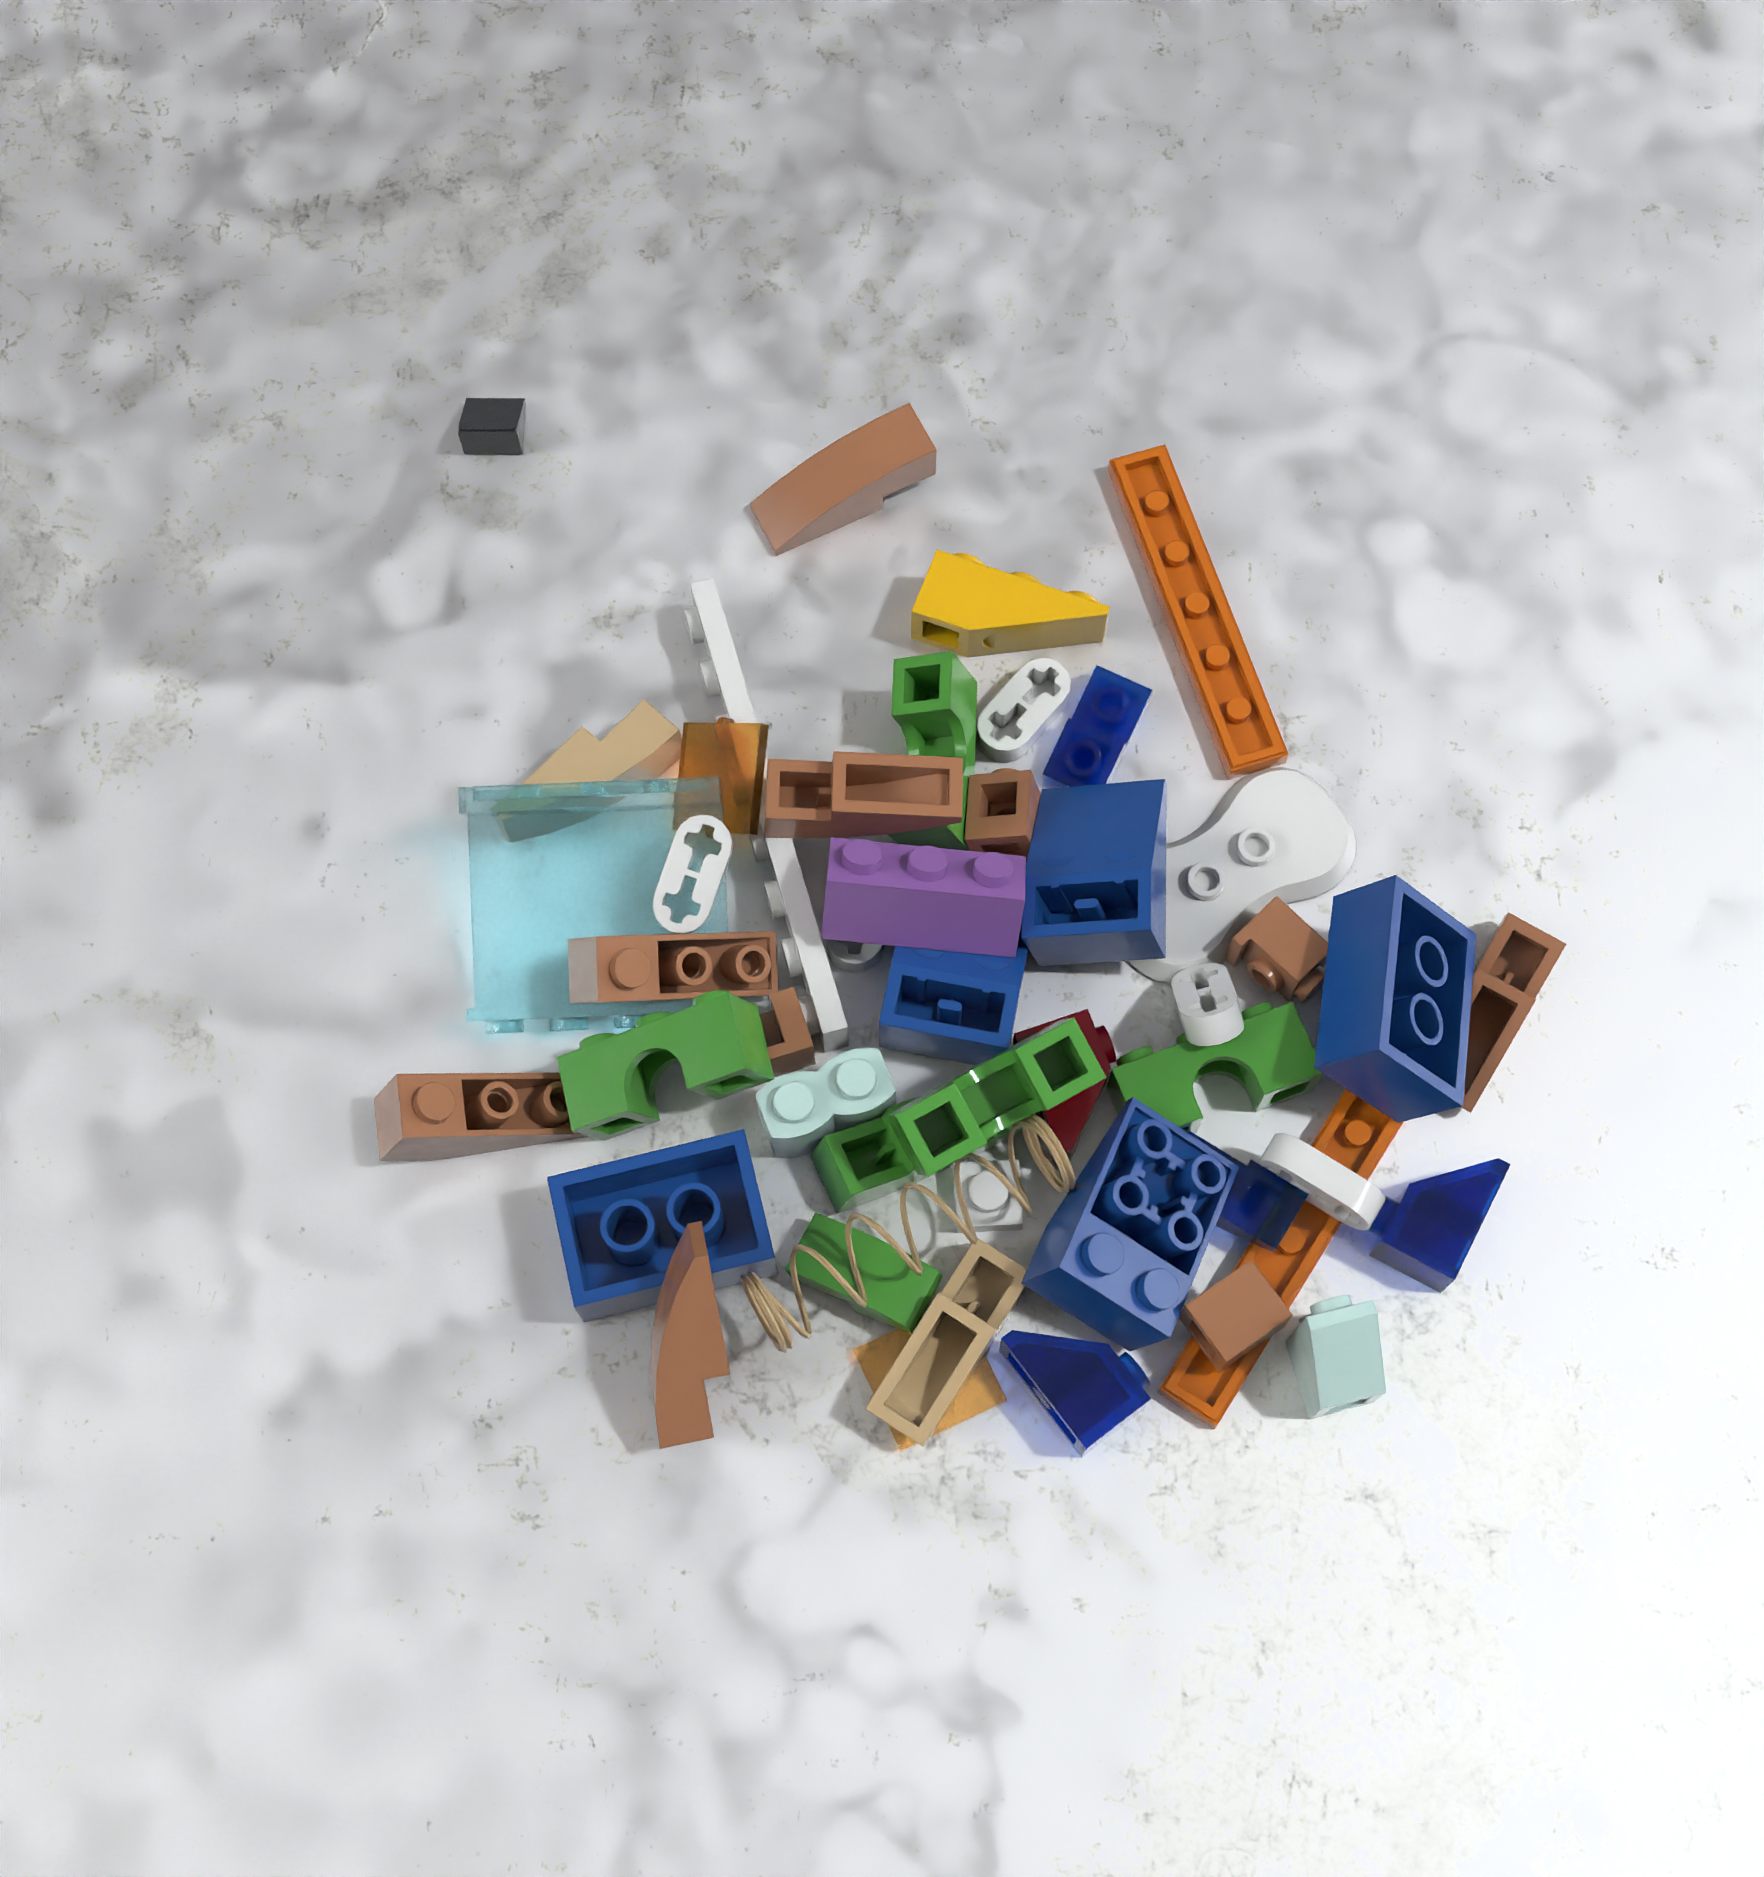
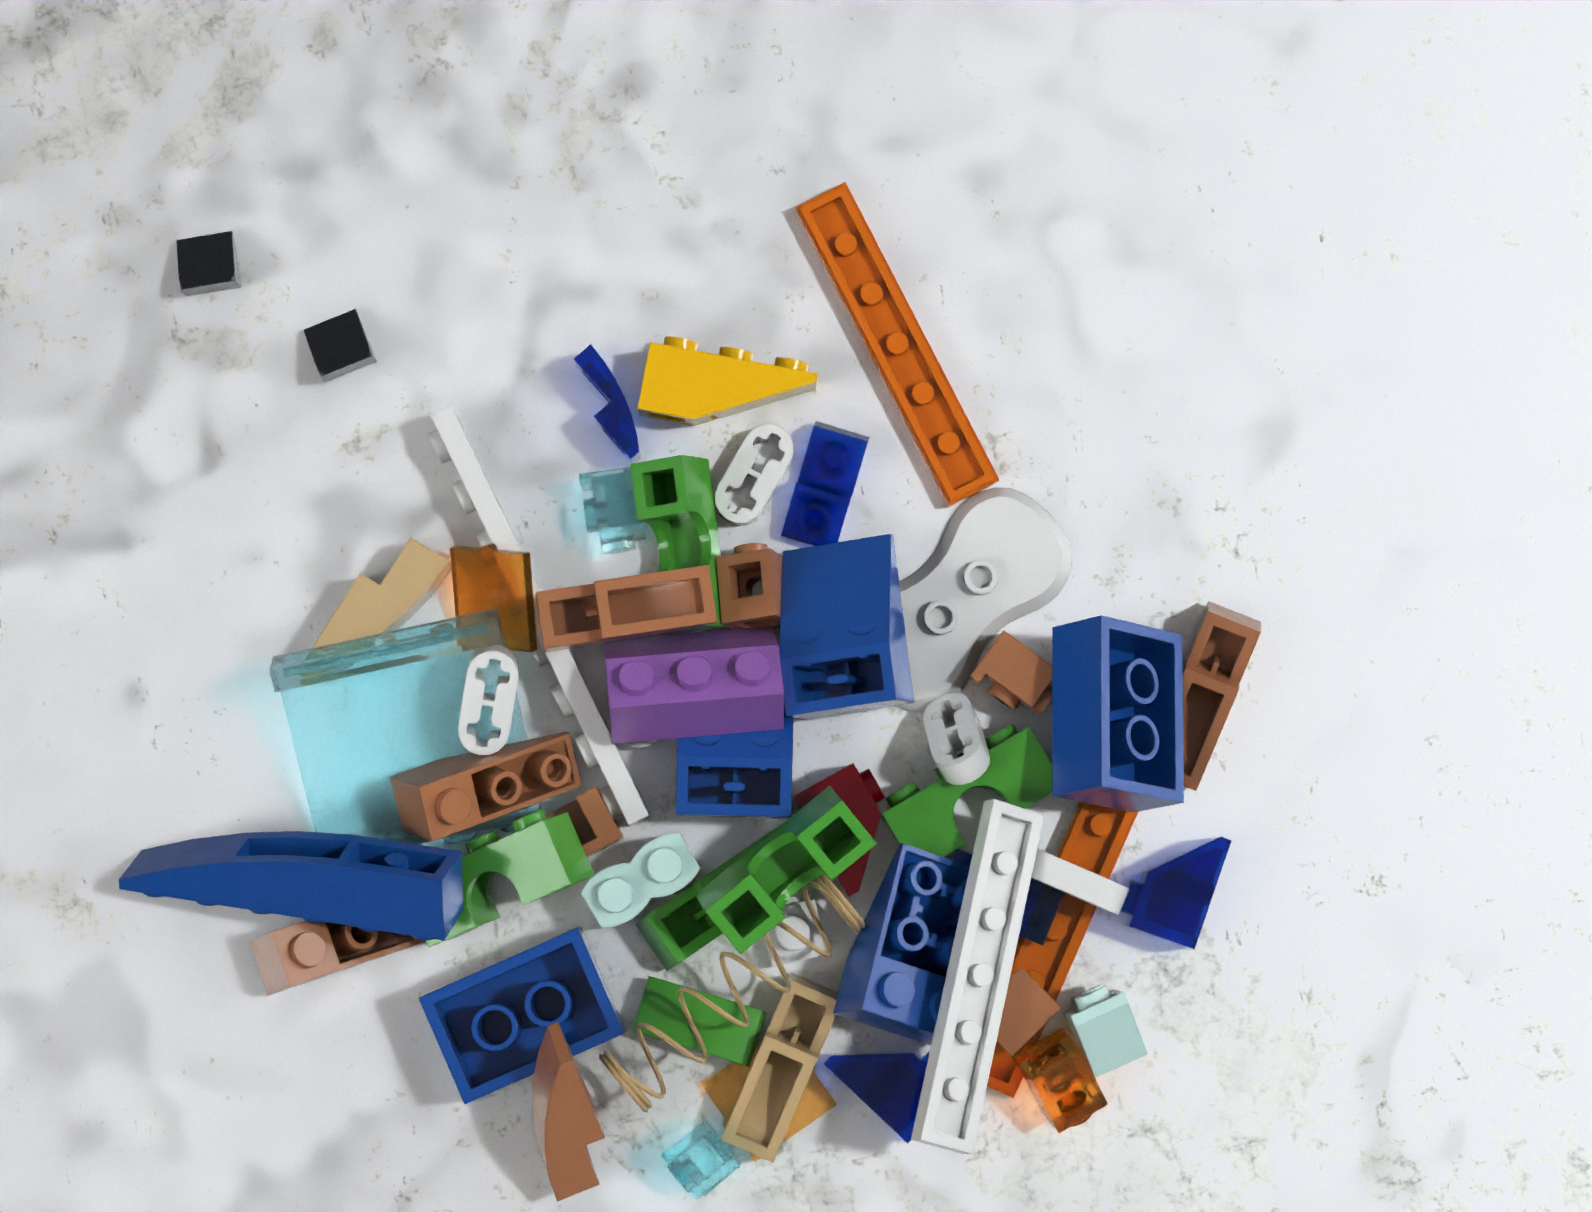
camera: 10 degrees left, 15 degrees up
nougat slope [750,403,937,556] -> none
none -> blue slope [118,831,464,941]
none -> black slope [303,309,377,382]
none -> clear blue slope [574,344,642,464]
none -> clear light blue brick [579,467,647,554]
none -> clear light blue brick [661,1118,741,1199]
none -> white plate [911,799,1045,1154]
none -> clear orange brick [1013,1028,1108,1133]

